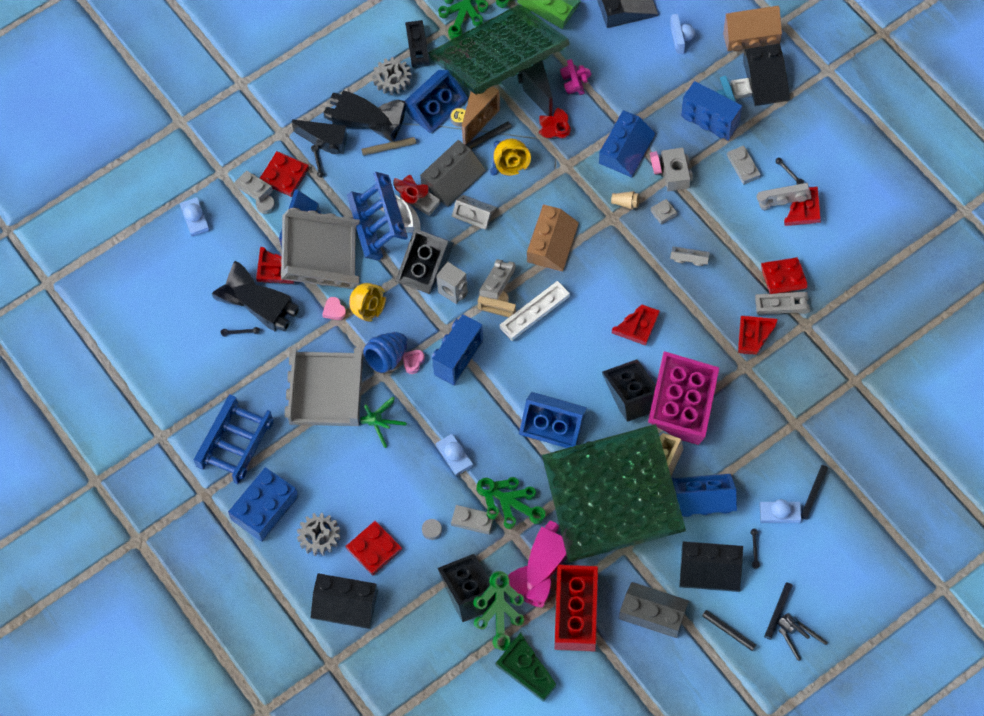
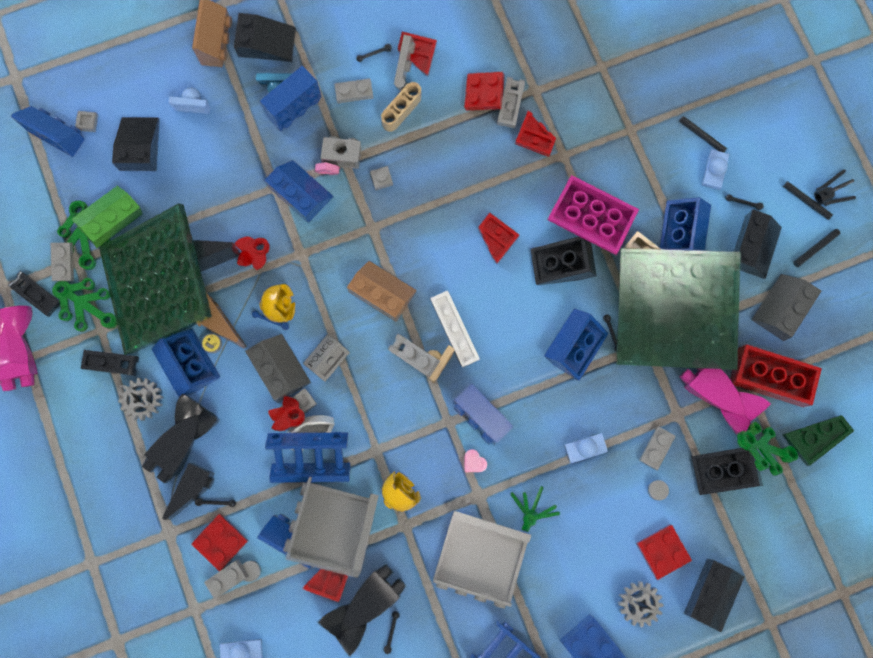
camera: 80 degrees left, 15 degrees up
bright pink tile [322,297,346,320] -> none
dark tan bar [361,137,416,156] -> none
blue piece [363,332,407,373] -> none
black slope [396,228,454,294] -> none
light grey brick [437,262,468,304] -> none
black bar [465,121,512,150] -> none
green plant [476,477,546,529] -> none
dark pink hips [560,59,591,95] -> none
tan cone [611,191,639,210] -> none
light grey plate [670,246,710,266] -> none
white tile [730,78,752,99] -> none
none -> tan beam [381,82,421,132]

